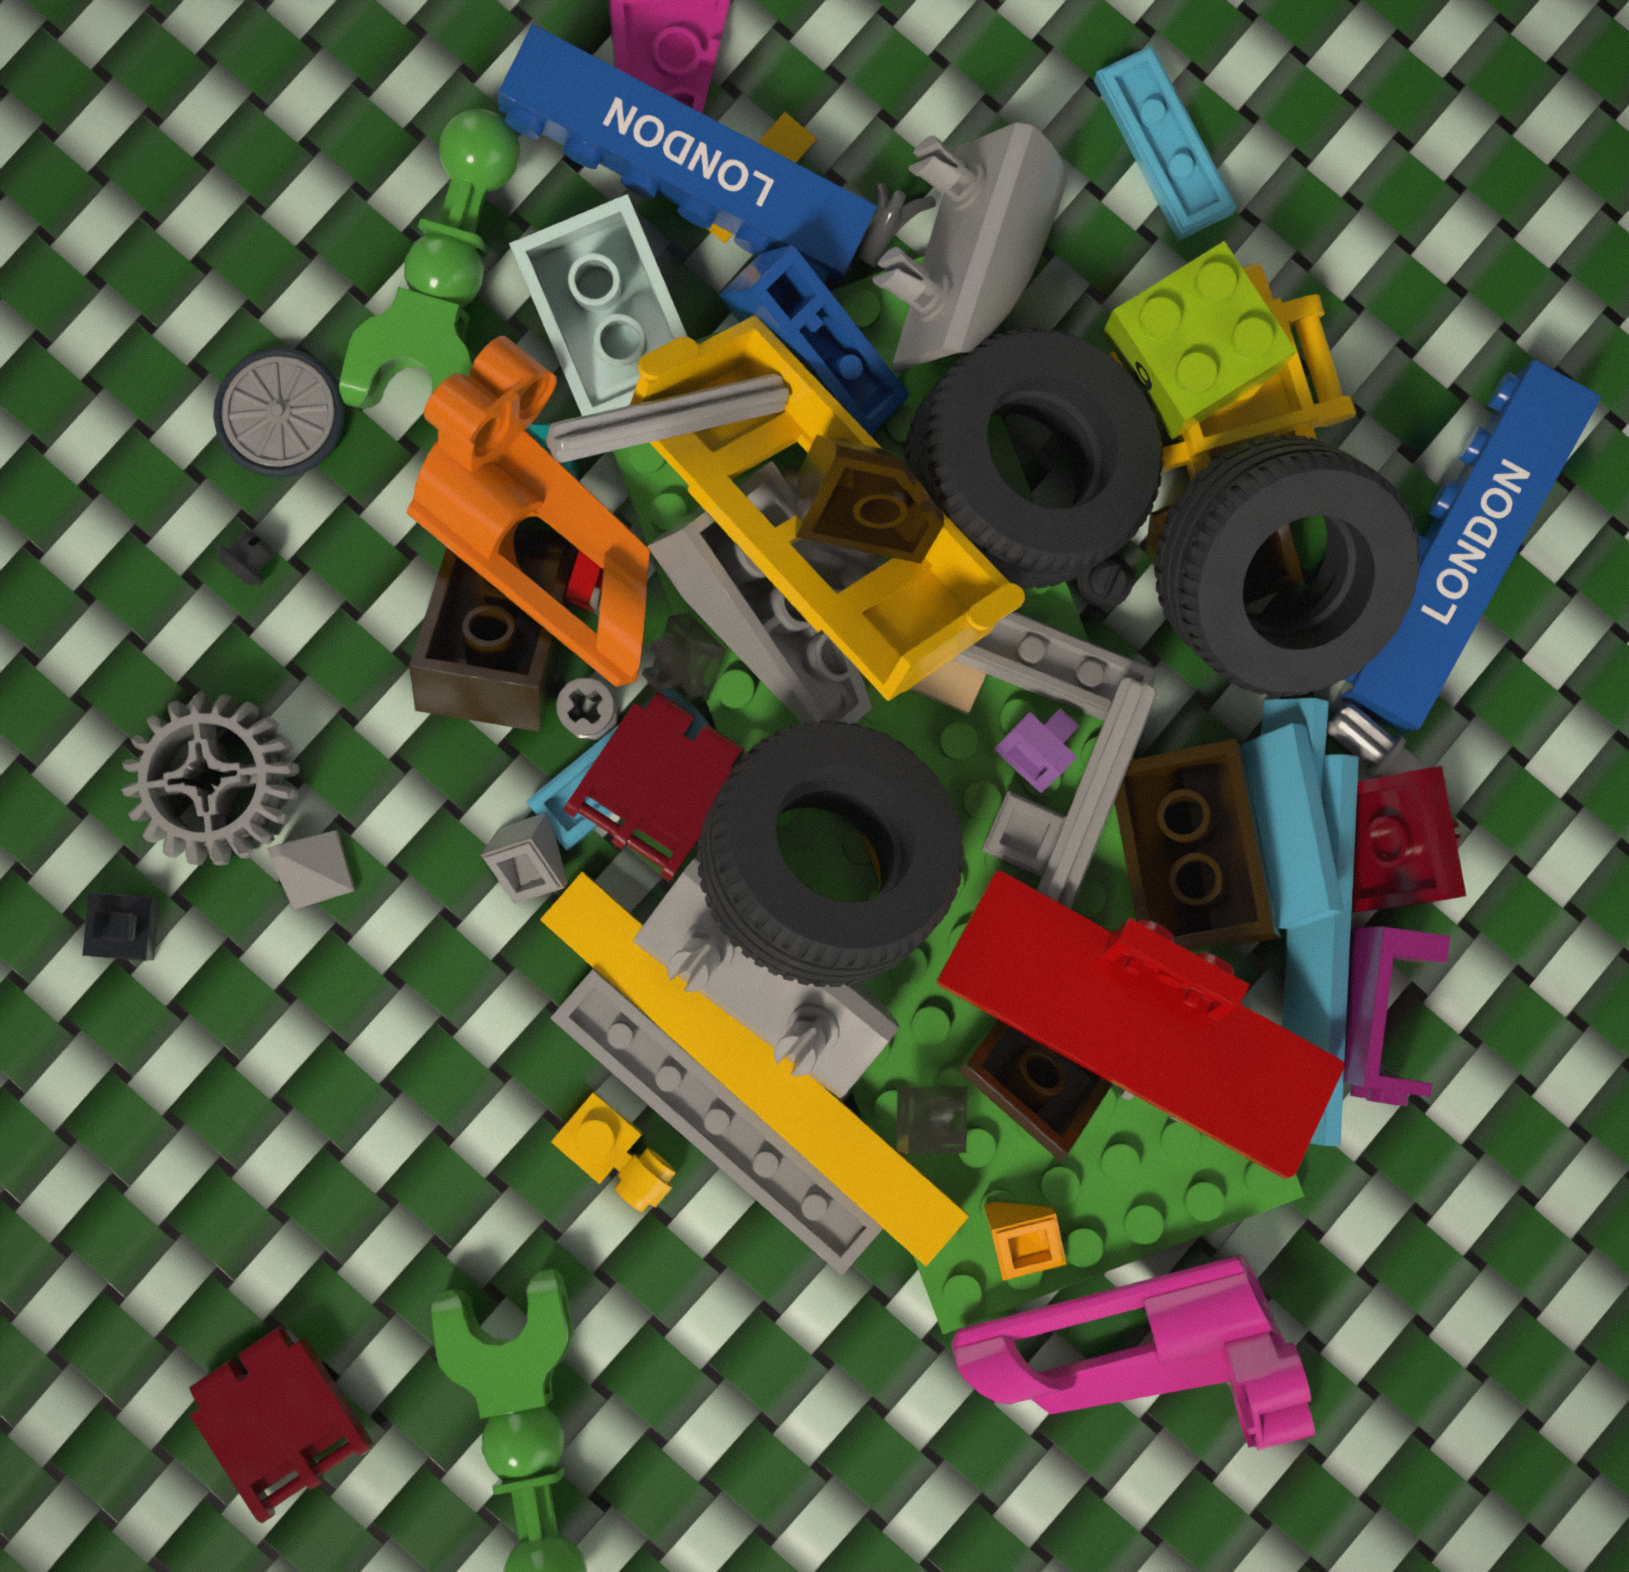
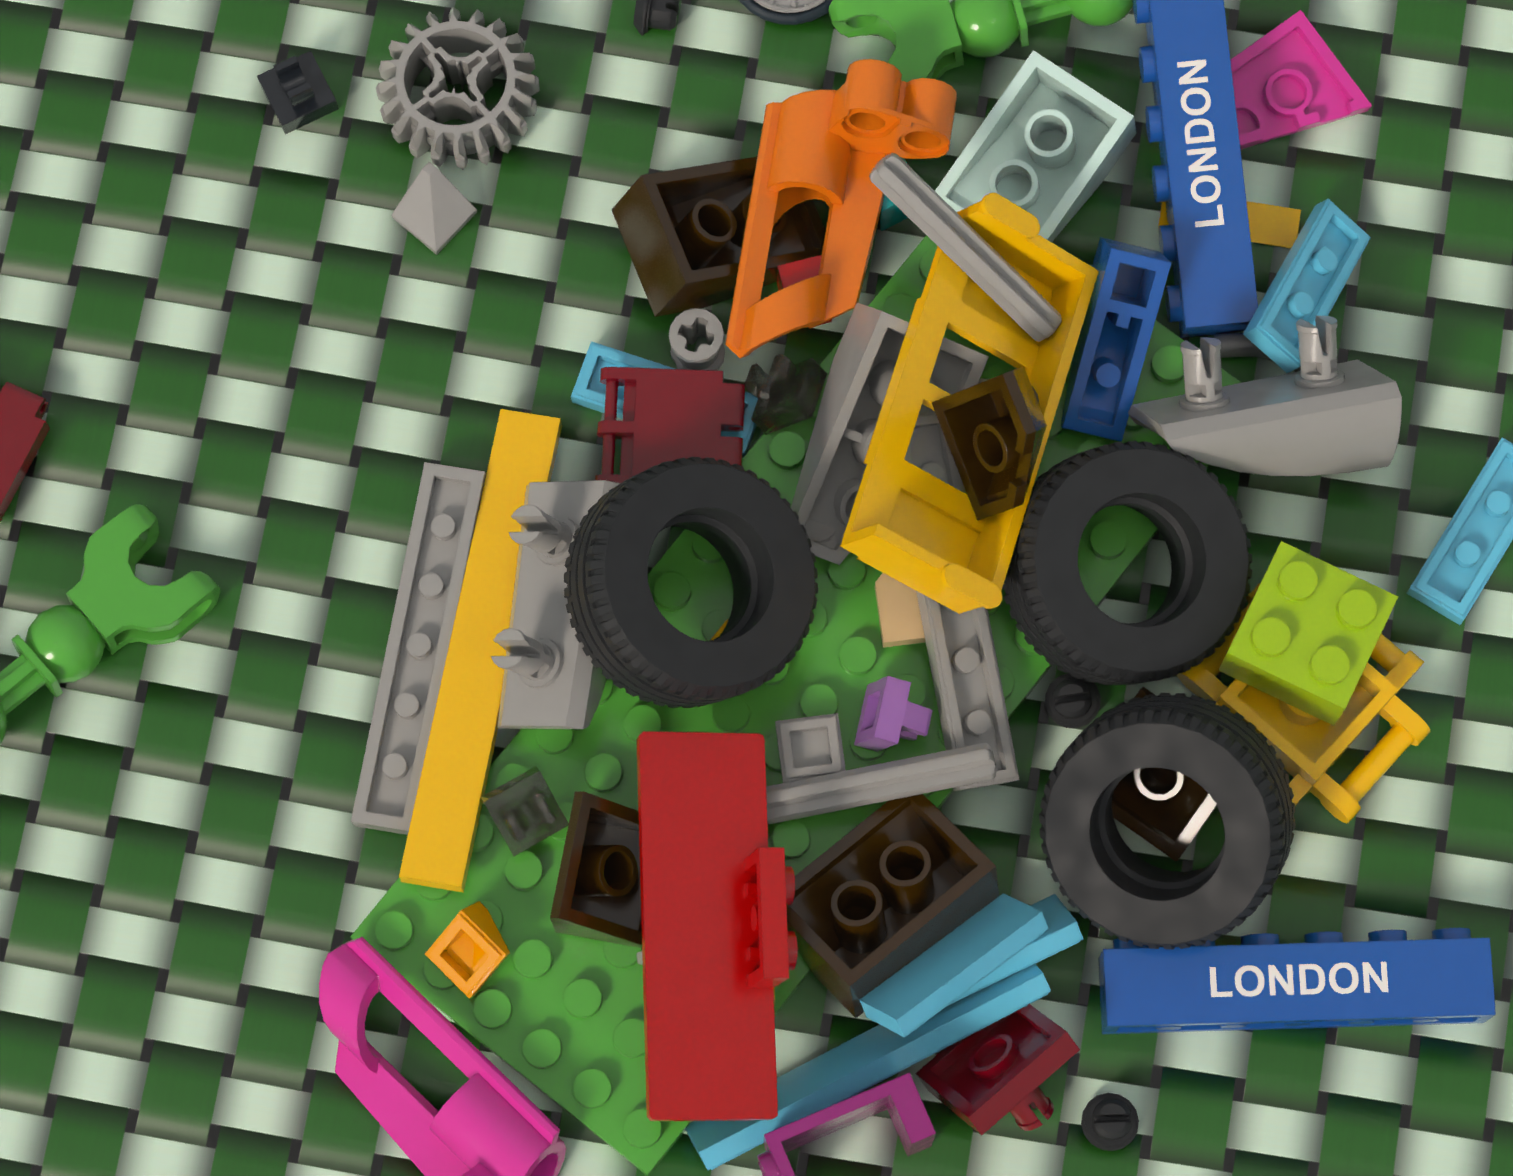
camera: 60 degrees right, 10 degrees down
light grey slope [481,813,568,904] -> none
yellow plate [551,1091,677,1213] -> none
light grey axle [1327,703,1446,783] -> none
none -> black piece [1081,1093,1139,1151]
none -> medium azure tile [1243,198,1371,373]

